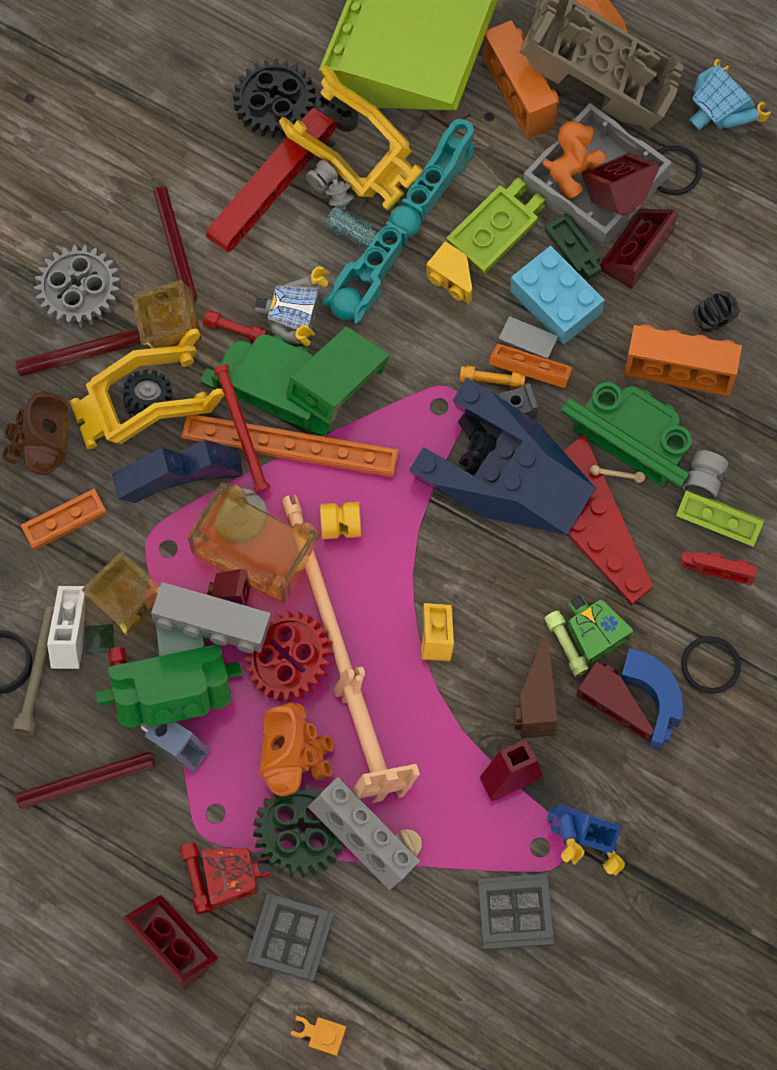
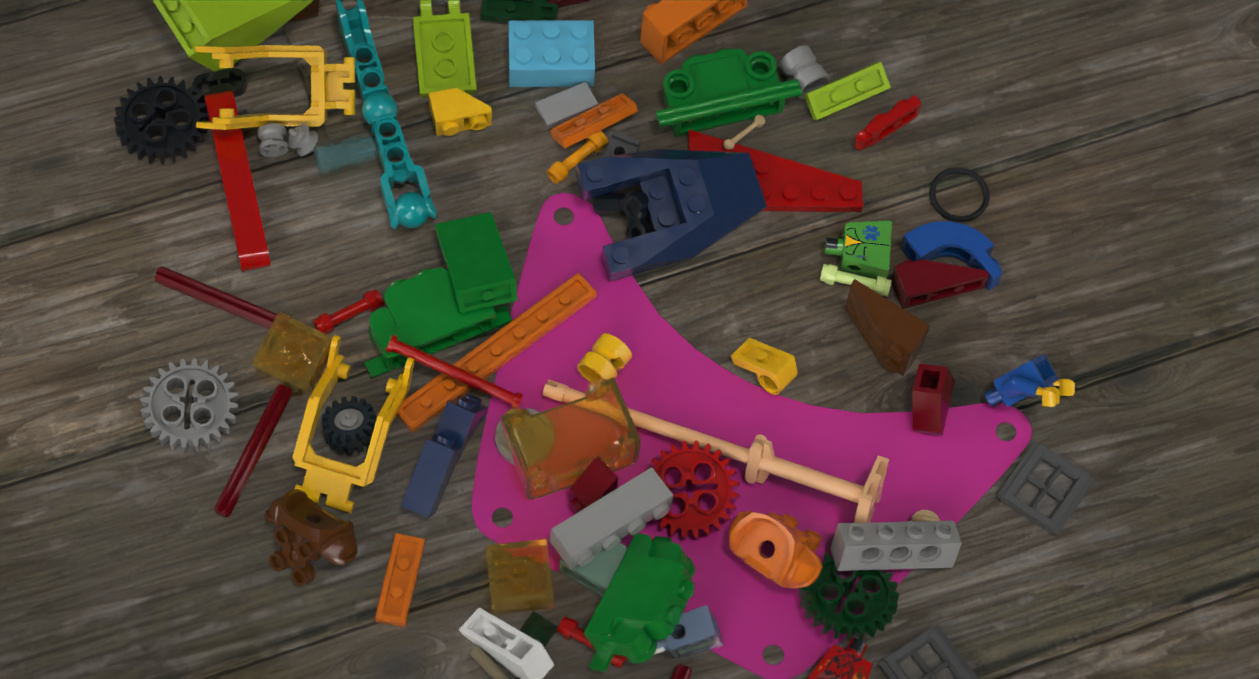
camera: 60 degrees left, 5 degrees down
torso [255,266,329,347] -> none

